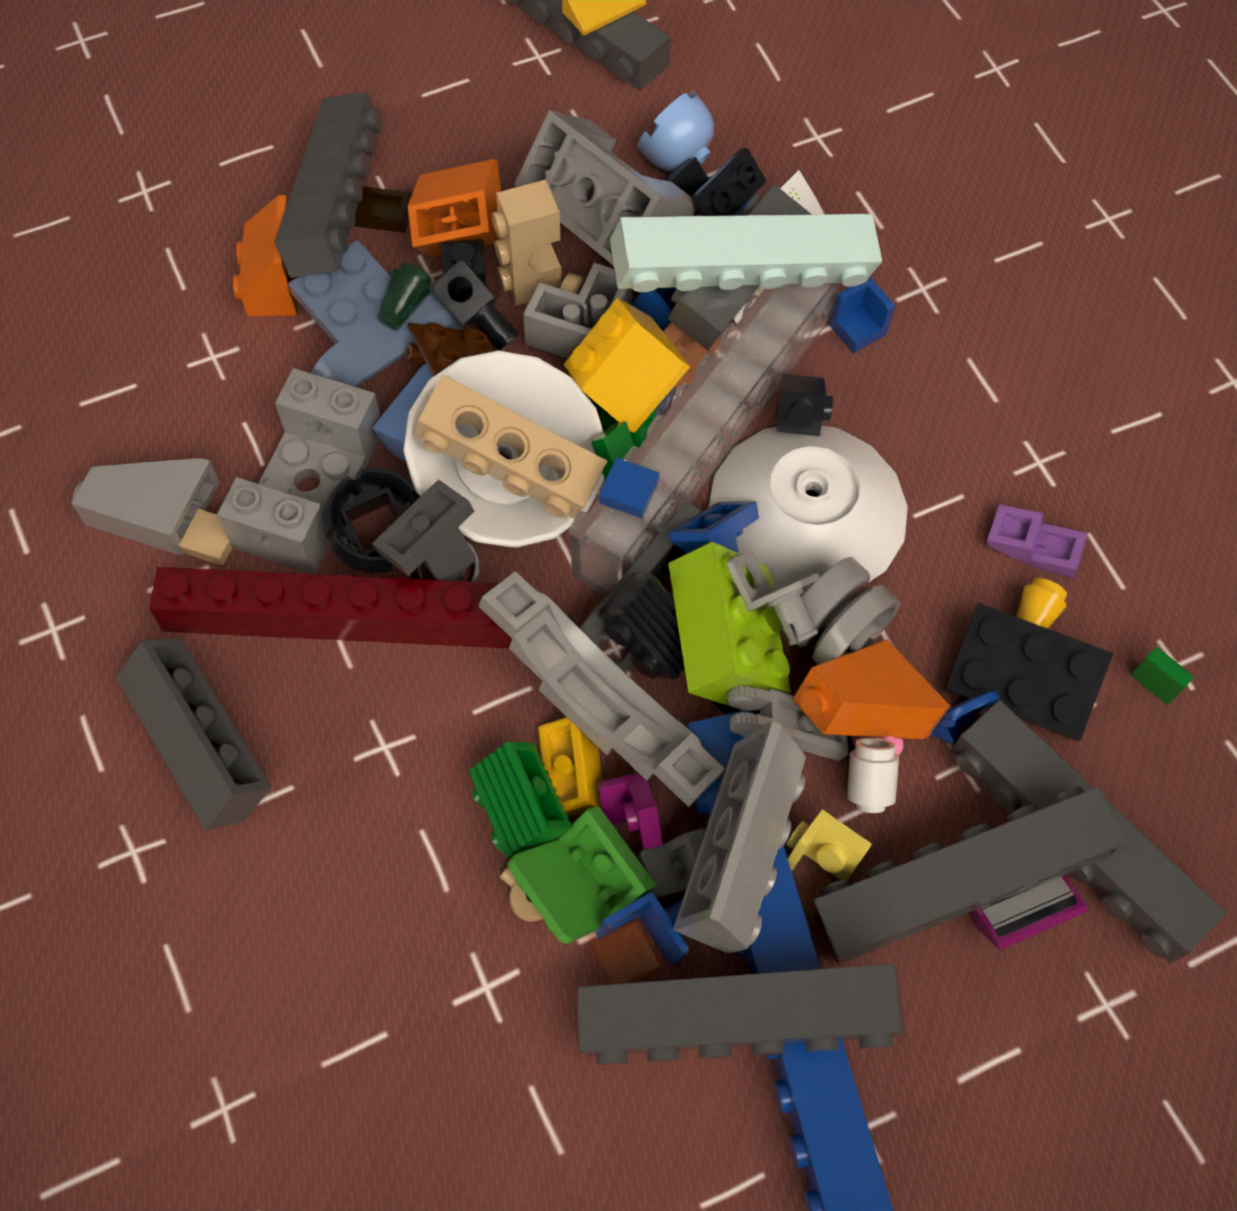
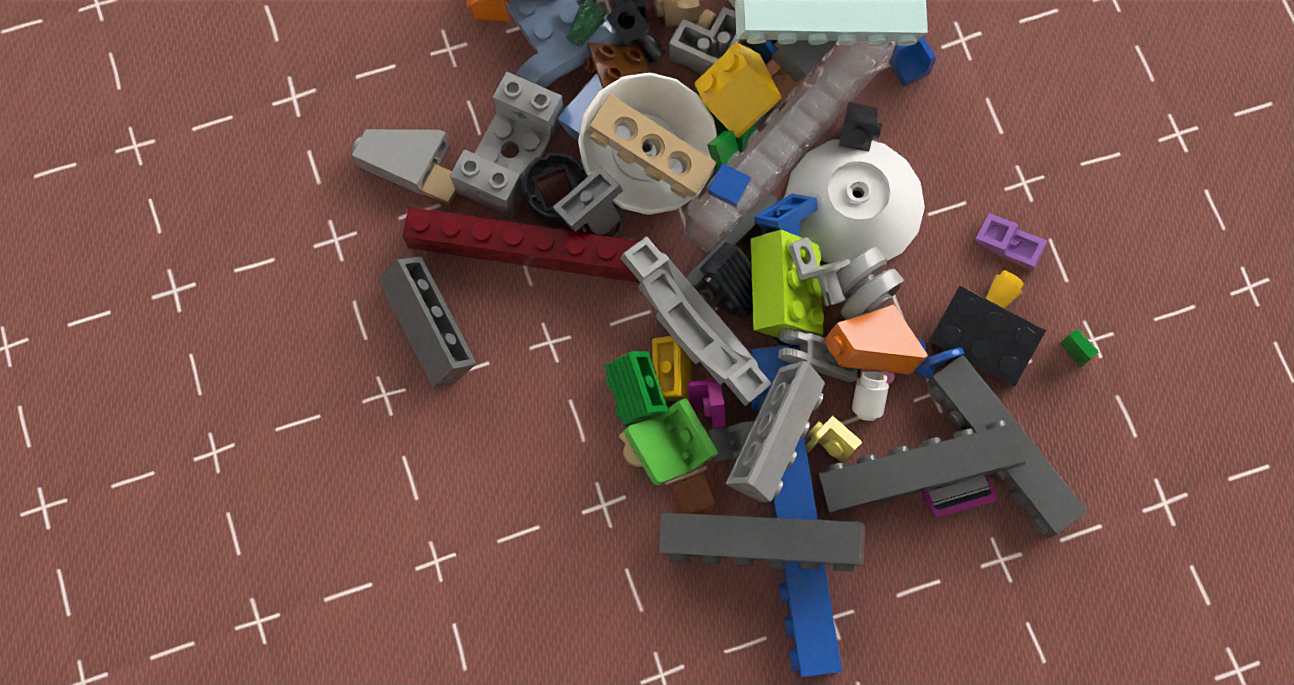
camera: 10 degrees right, 10 degrees up
blue bracket [595,892,689,967] -> none

